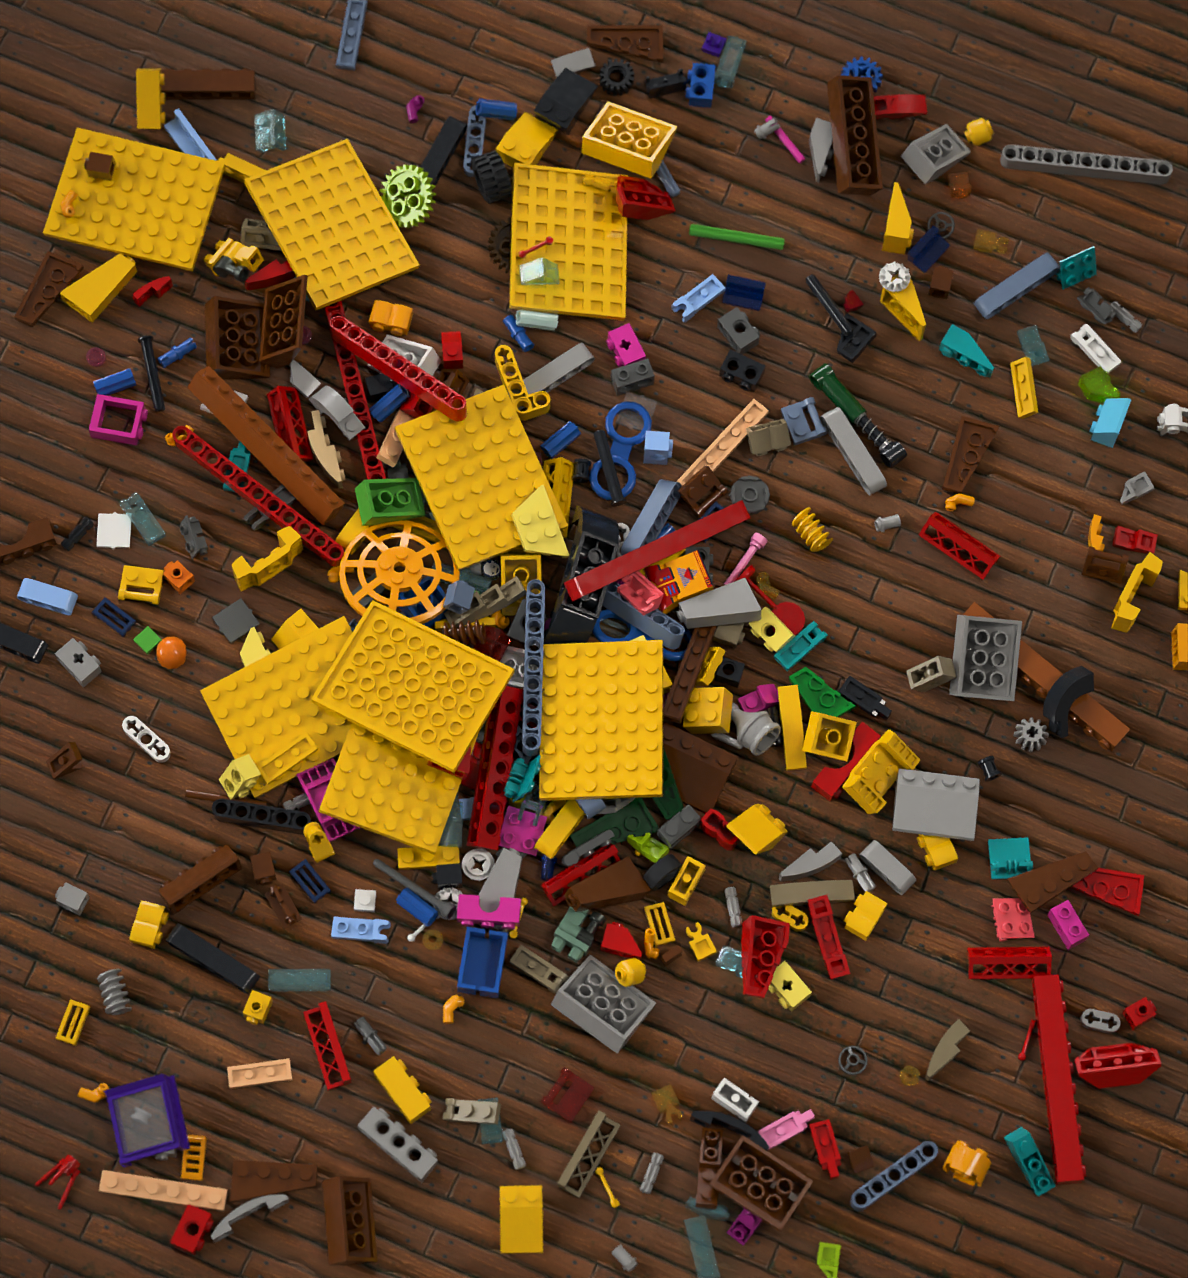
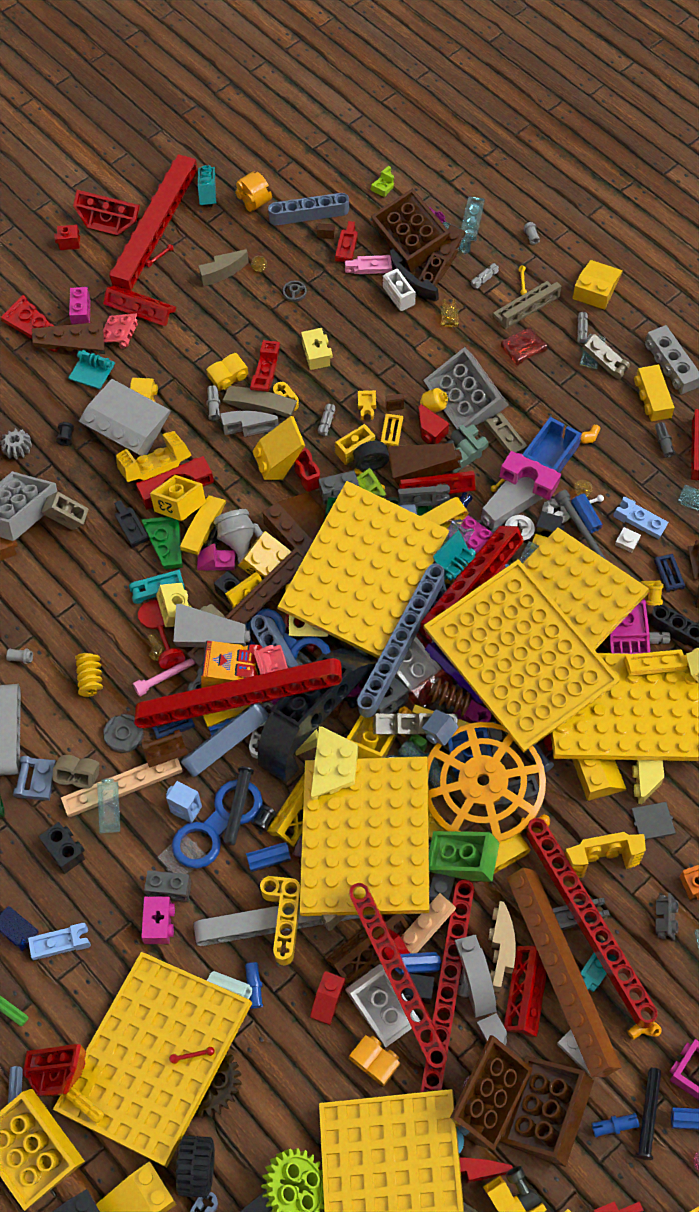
camera: 150 degrees left, 10 degrees down
clear light blue slope [519,257,560,285] -> none
light orange arm [644,928,660,959] -> none
clear light blue slope [715,946,743,978] -> none
dark grey brick [717,307,760,355] -> none
red wedge [741,915,790,999] -> none
light grey beam [859,840,916,895] -> none
light grey beam [1080,1009,1120,1034] -> none
none -> clear light blue window [97,779,121,834]

